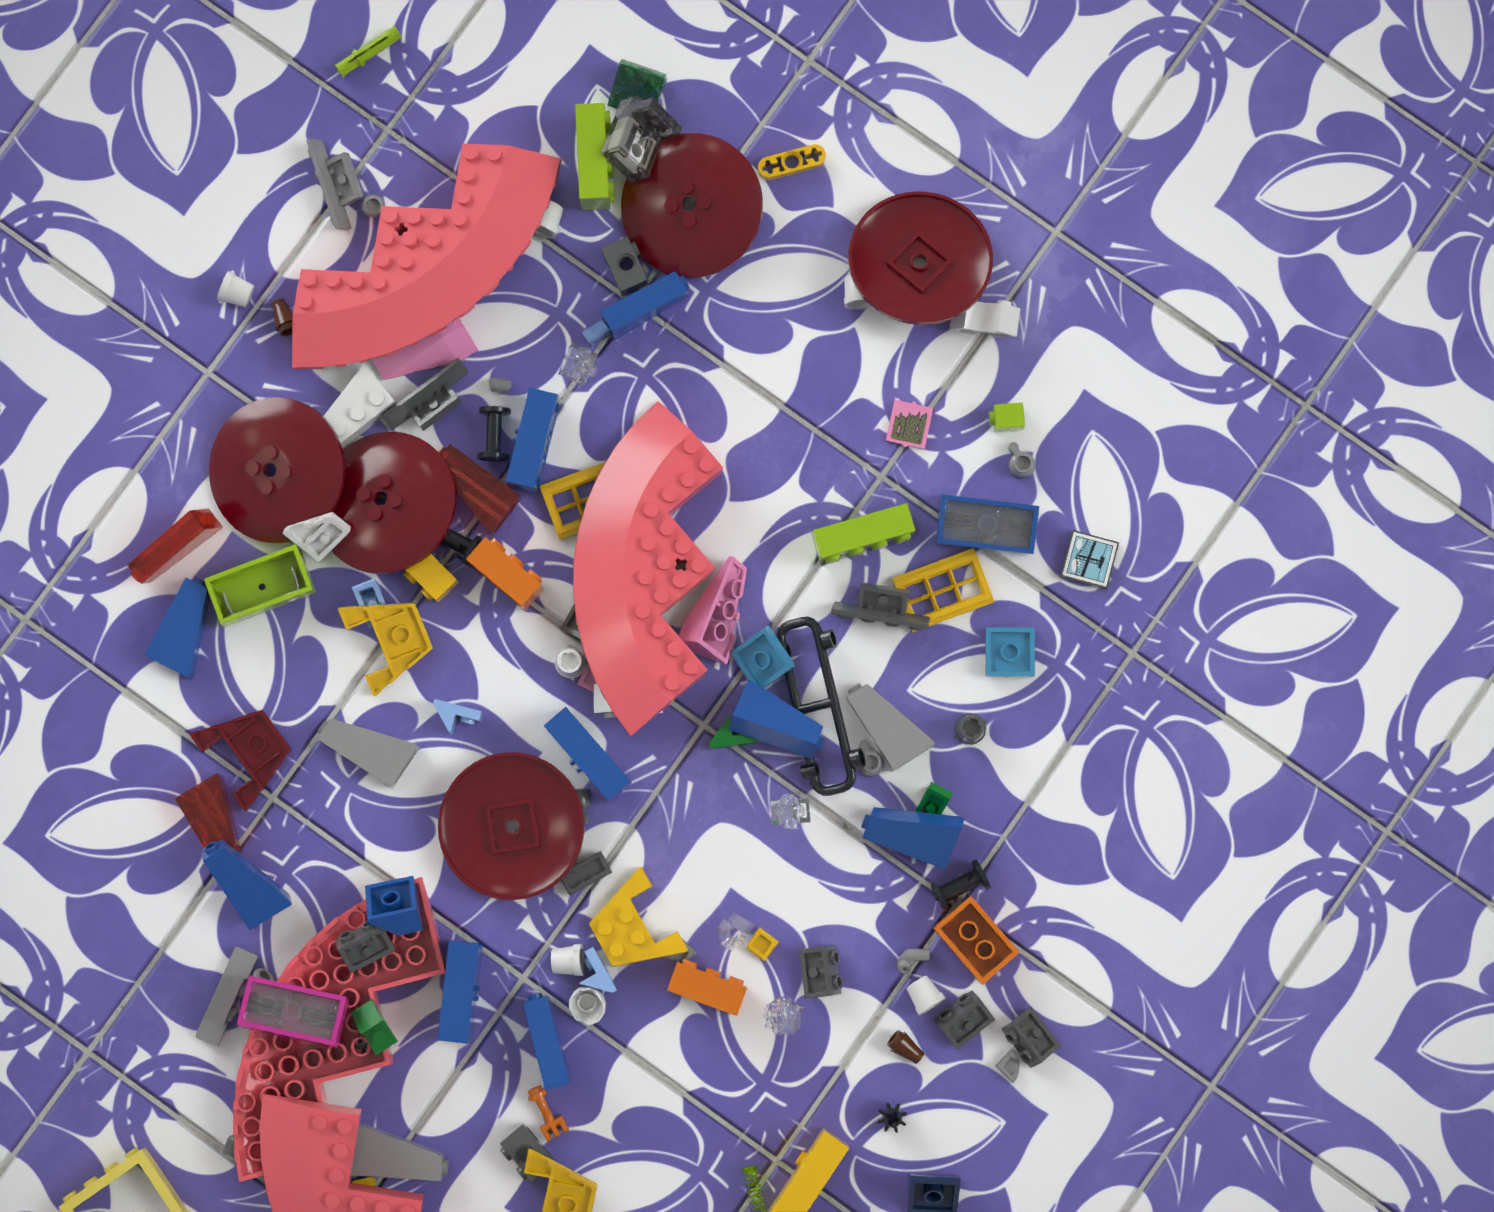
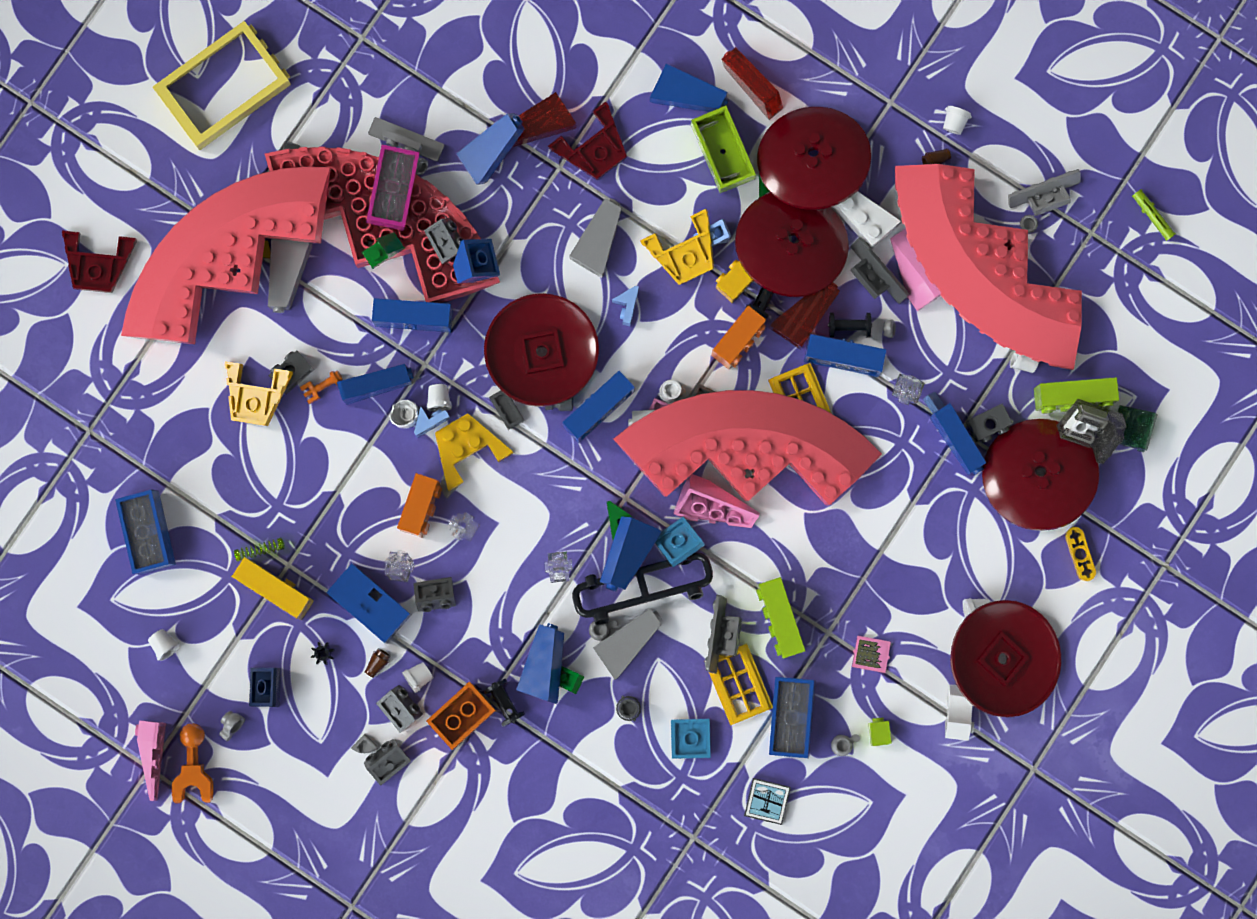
camera: 90 degrees right, 0 degrees up
white wing [283,512,351,562] -> none
yellow tile [745,927,779,961] -> none
light grey arm [896,949,930,974] -> none
none -> blue brick [326,563,412,644]

